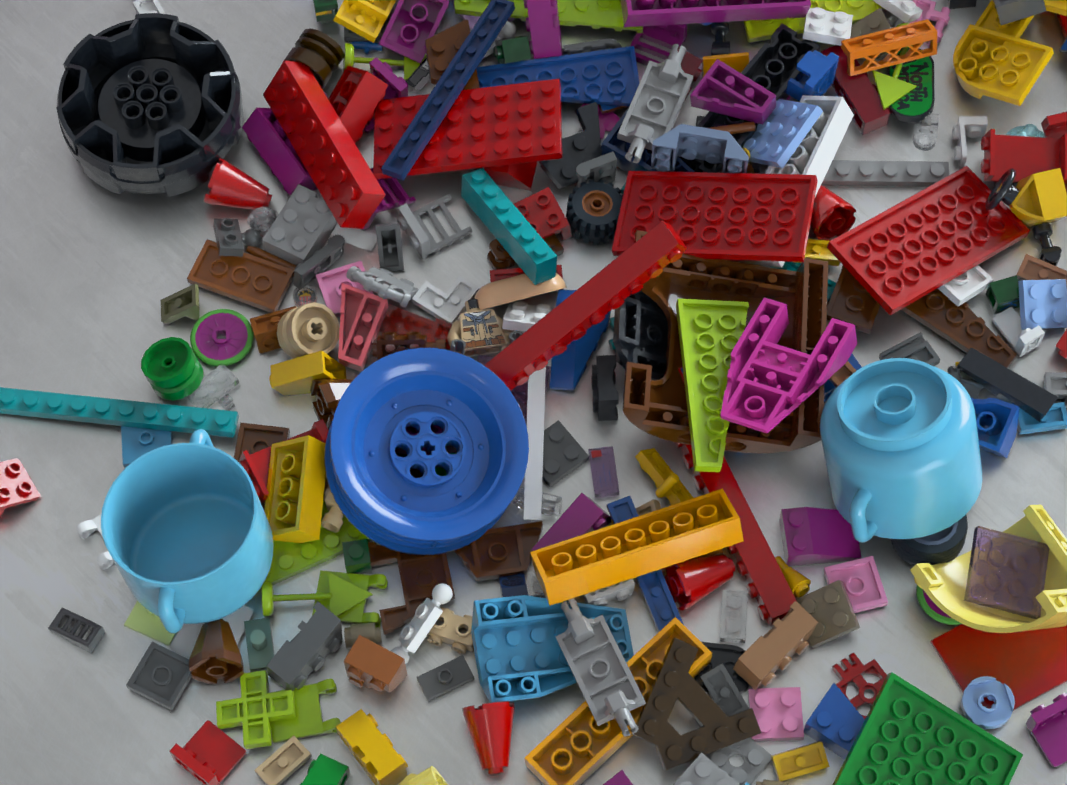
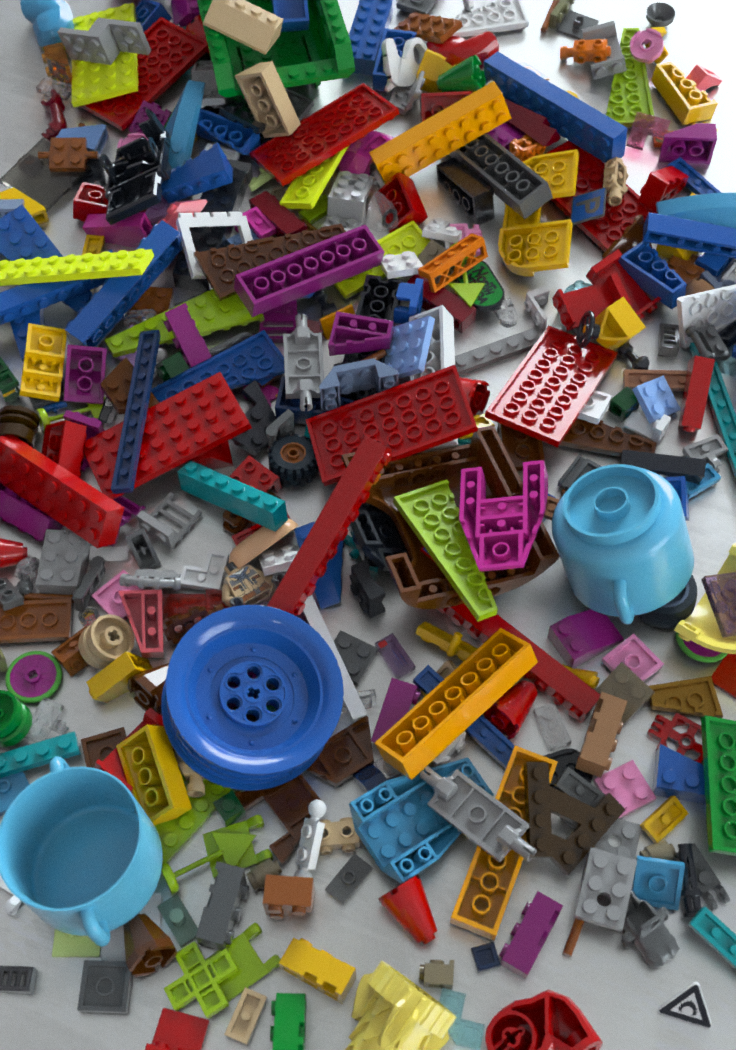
camera: 25 degrees left, 5 degrees down
none -> pearl gold wing [649,676,723,718]

